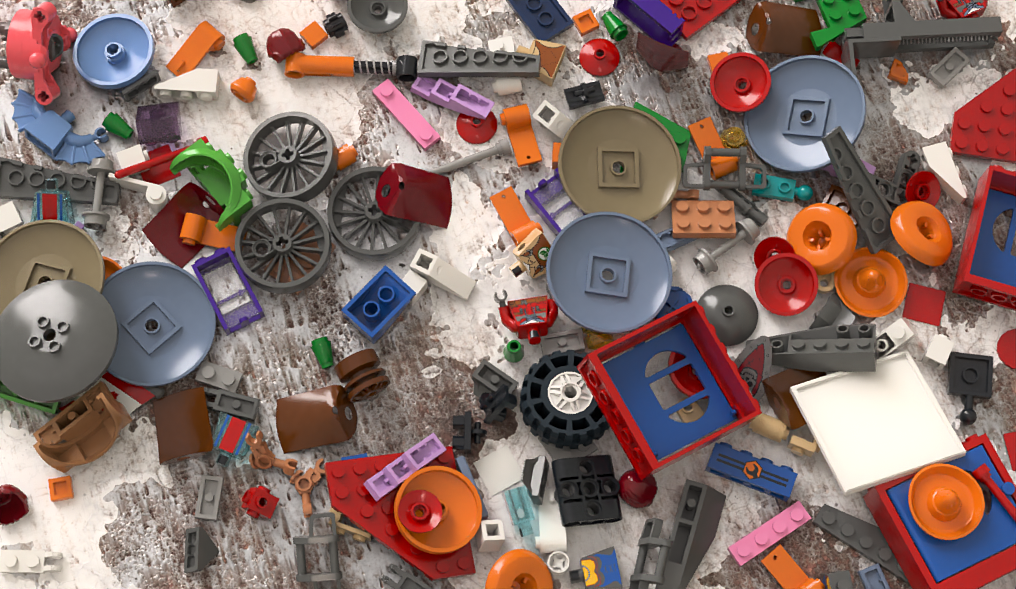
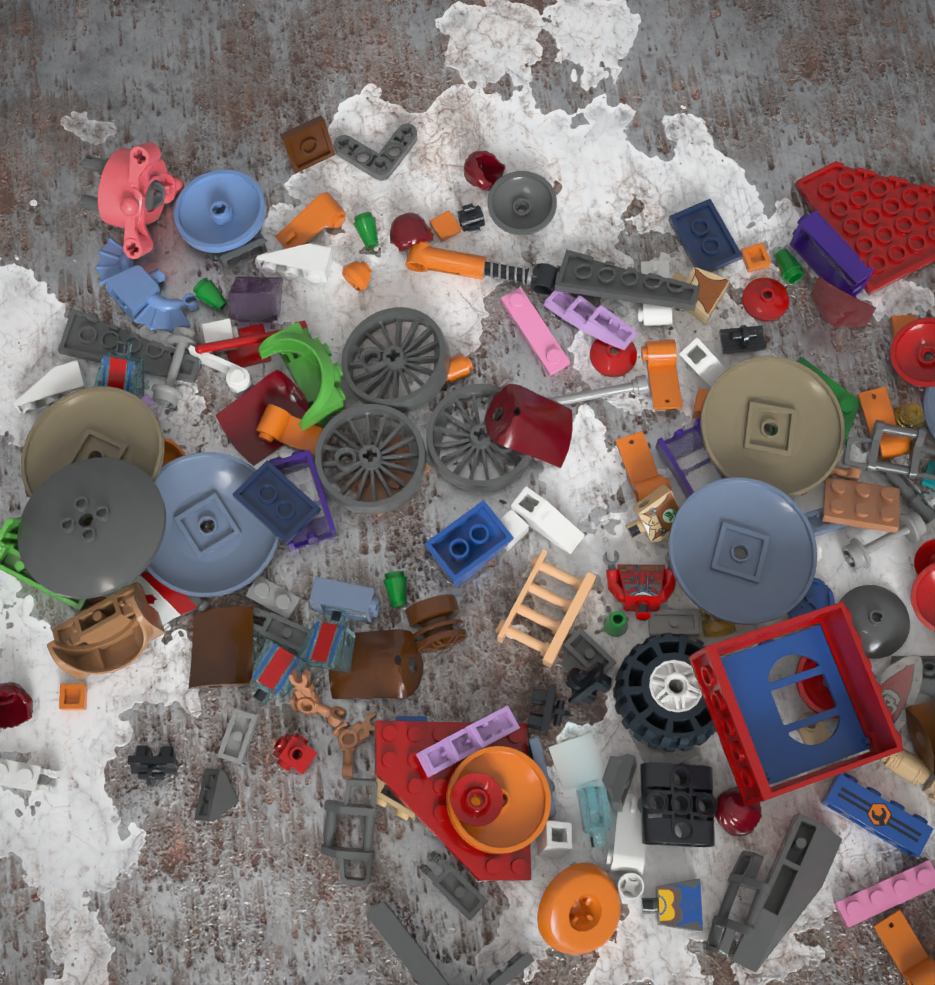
camera: 15 degrees right, 0 degrees up
none -> black hips [127,745,179,787]
none -> dark blue plate [232,460,321,545]
none -> clear light blue torso [298,611,355,673]
none -> sand blue window [309,576,381,624]
none -> light nougat fence [496,550,597,668]

